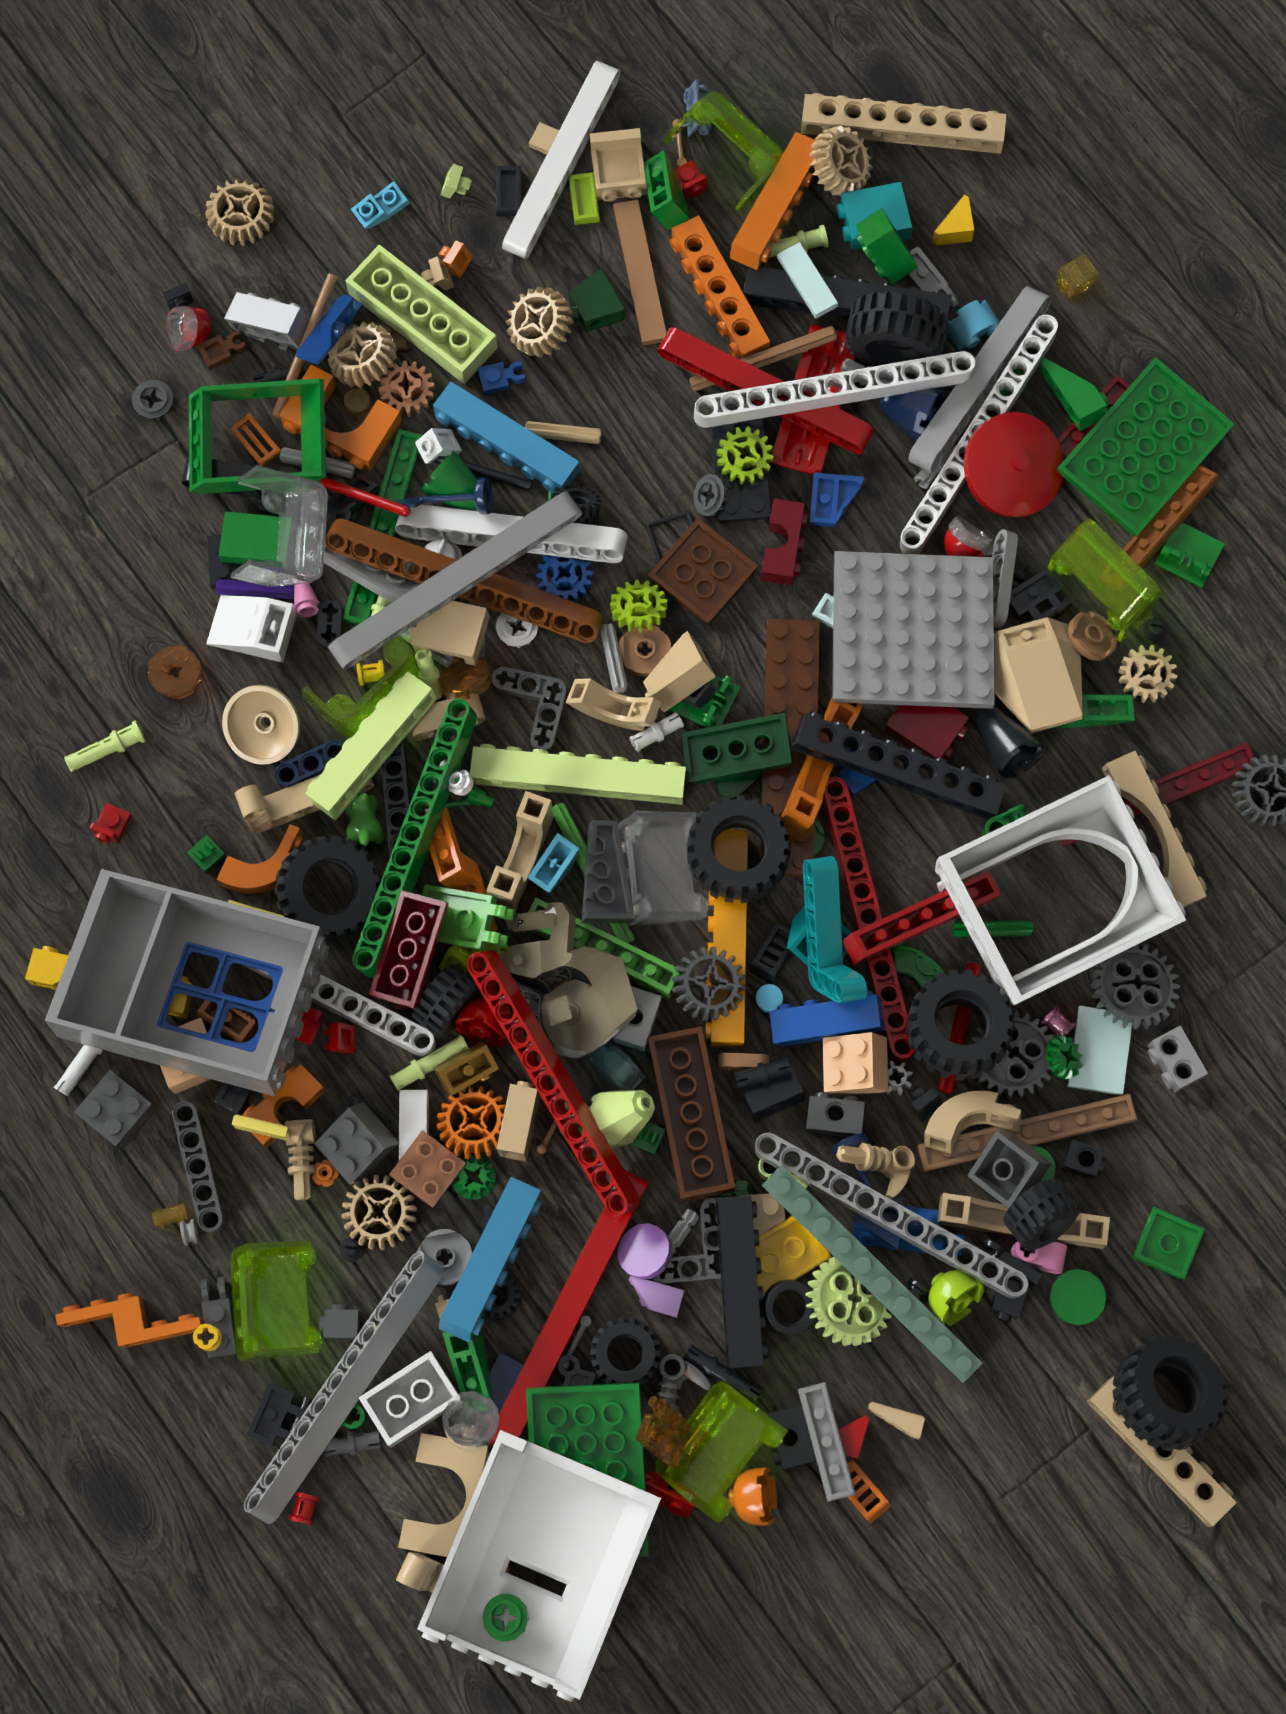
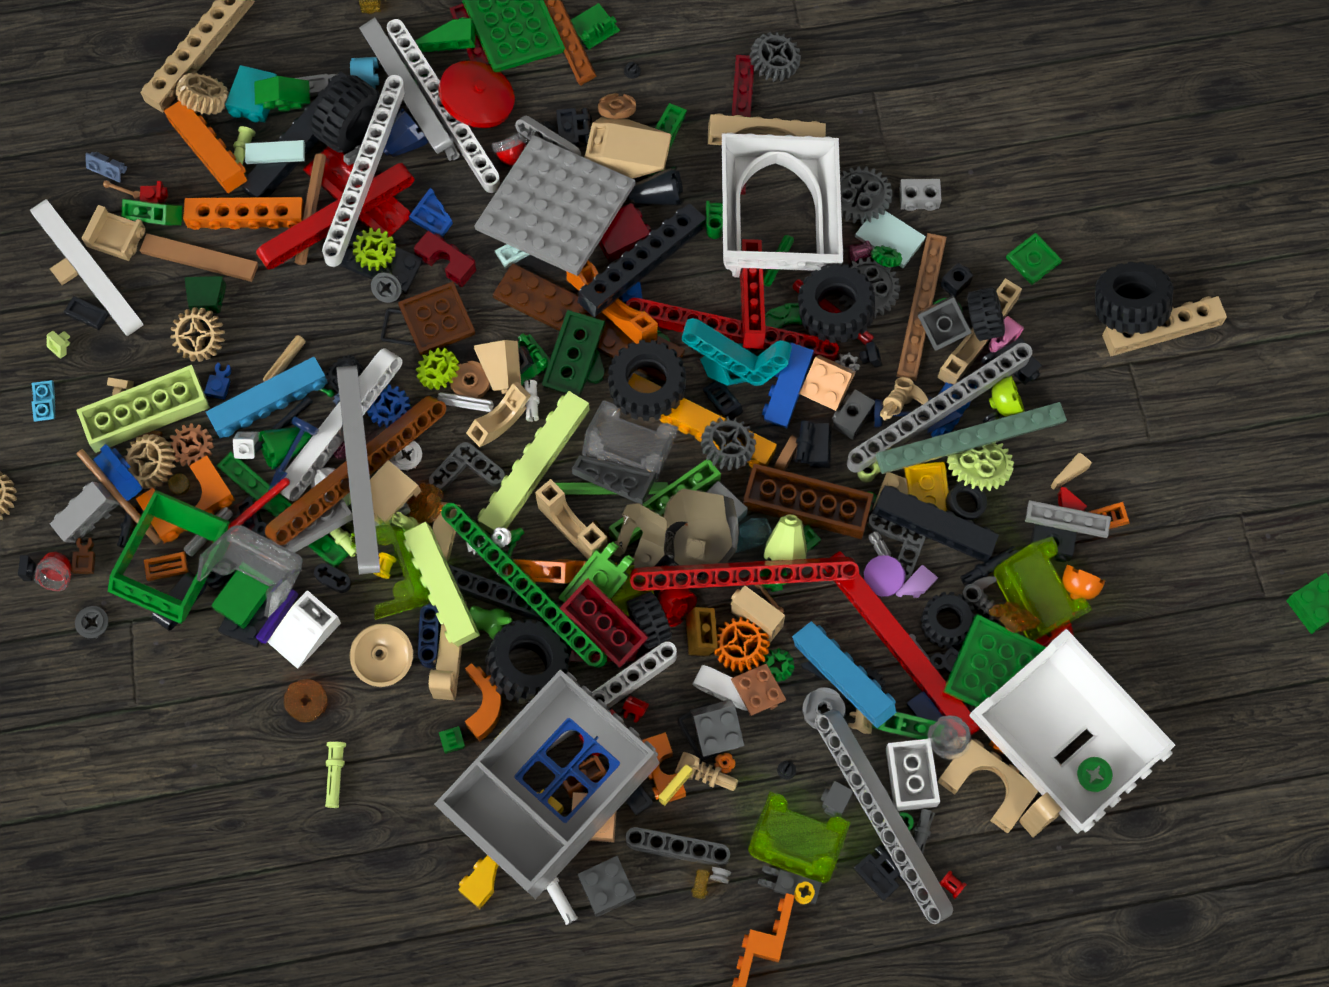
camera: 65 degrees left, 5 degrees down
red bracket [90,803,132,844] -> none
bright pink cone [293,577,320,618] -> none
tan gear [342,1175,417,1250] -> none
yellowish green pin [390,1035,468,1092] -> none
orange tile [438,241,473,278] -> none
medium azure slope [527,833,580,893] -> none
lime tile [568,172,600,225] -> none
clear neon green windscreen [663,91,783,211] -> none
medium azure tile [756,984,783,1013] -> none
tan arch [925,1091,1021,1154] -> none
yellow slope [932,195,974,246] -> none
clear neon green windscreen [1048,519,1161,643] -> none
green tile [1049,1269,1106,1326] -> none
tan gear [1118,645,1177,703] -> none

